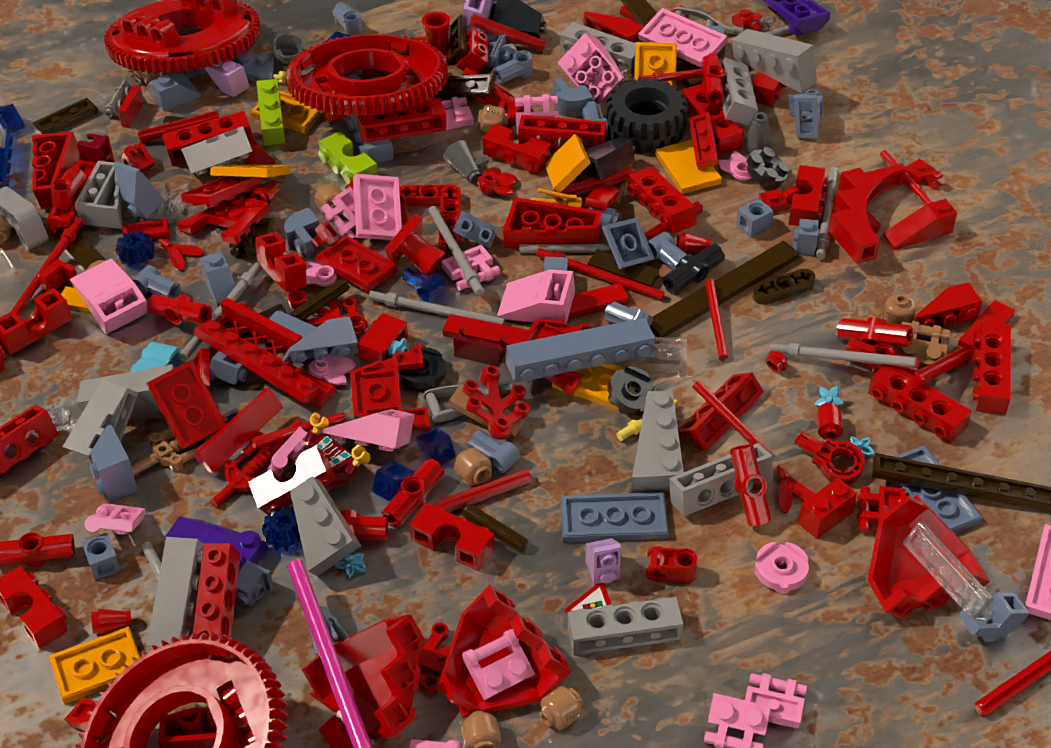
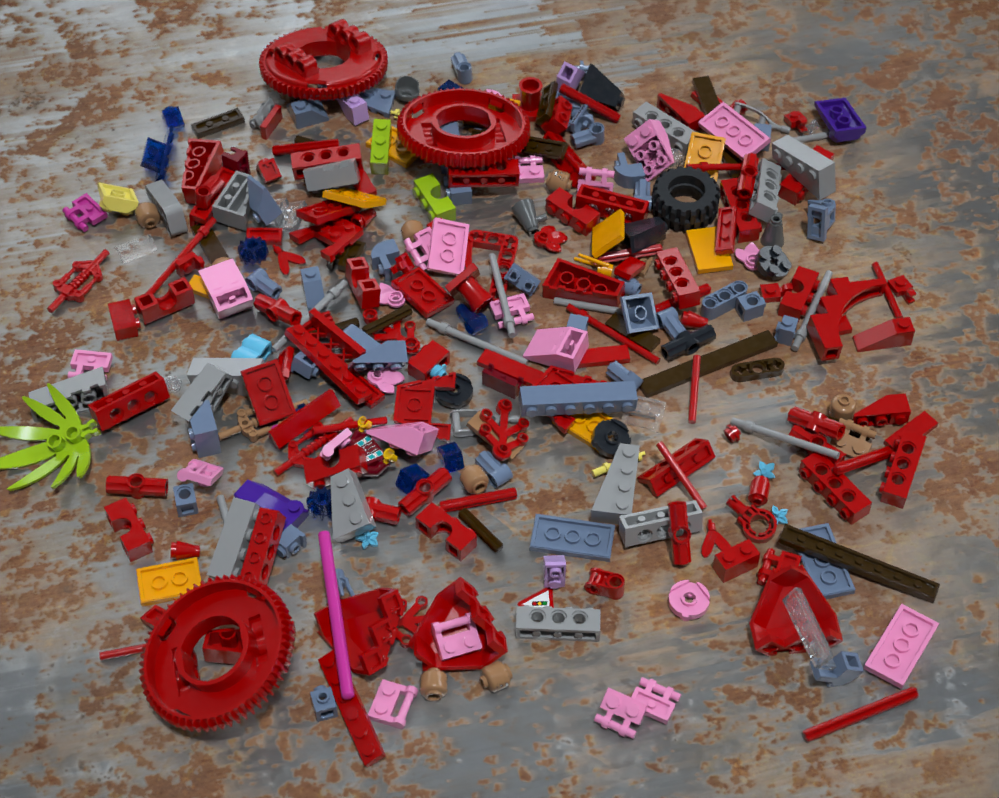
camera: 10 degrees right, 5 degrees up
none -> sand blue beam [700,281,748,320]

